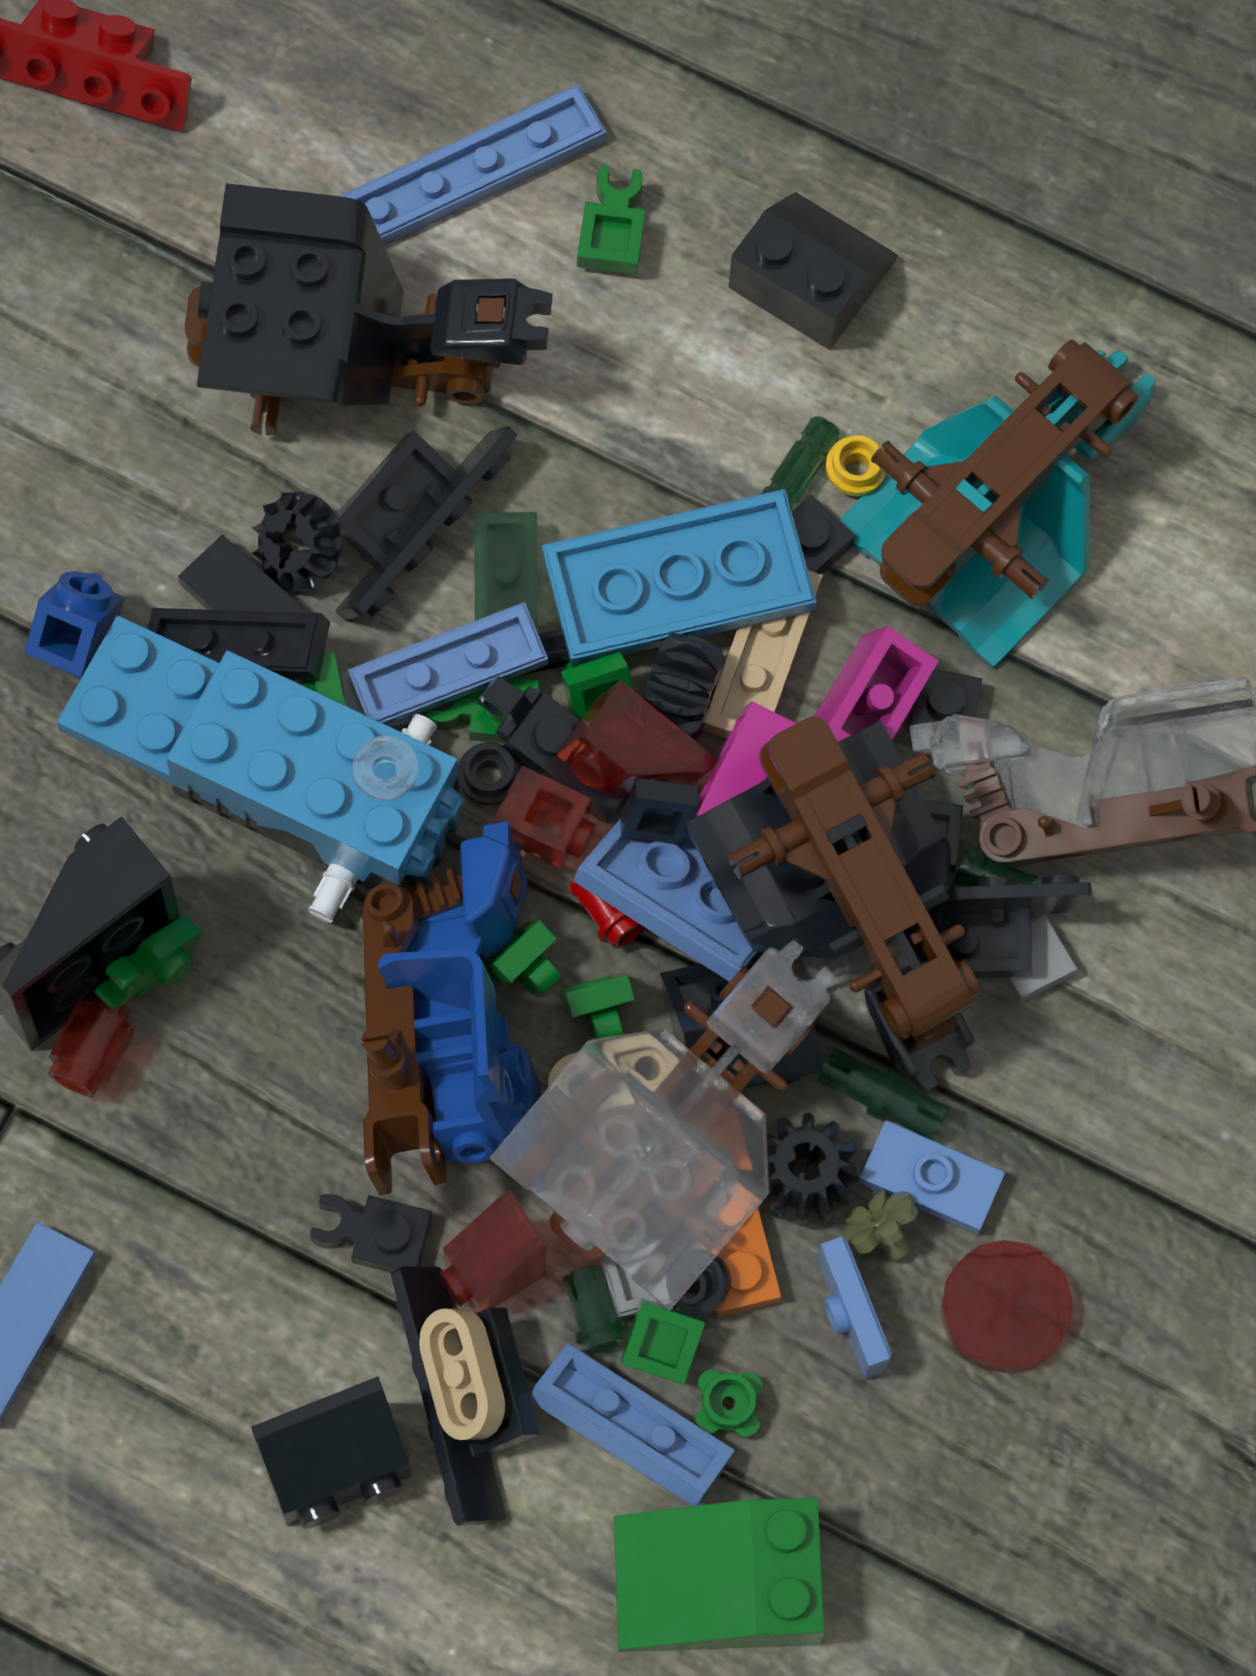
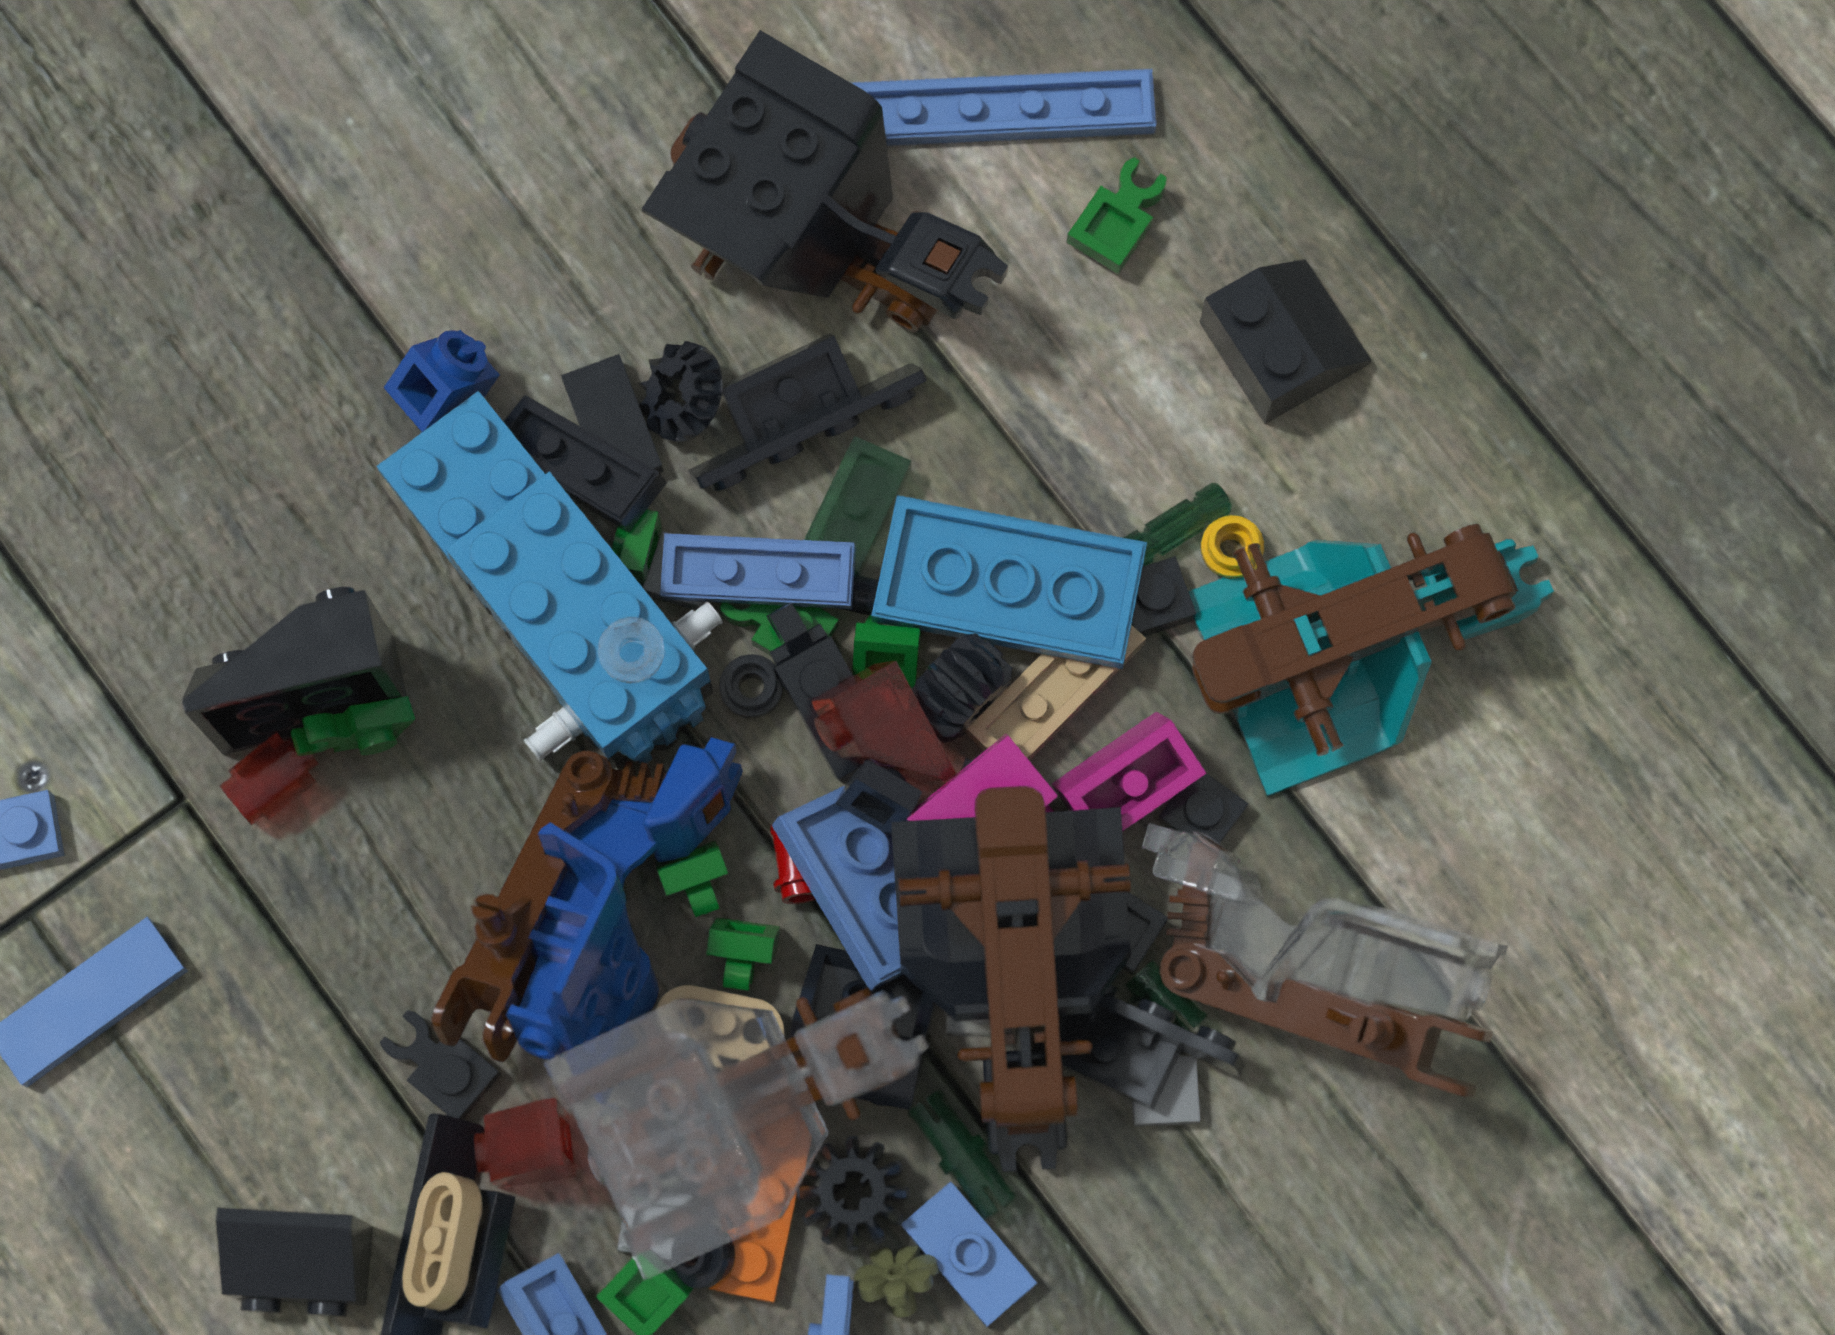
camera: 30 degrees right, 5 degrees up
clear red brick [494,766,596,869] -> none
clear green pin [561,1265,627,1354] -> none

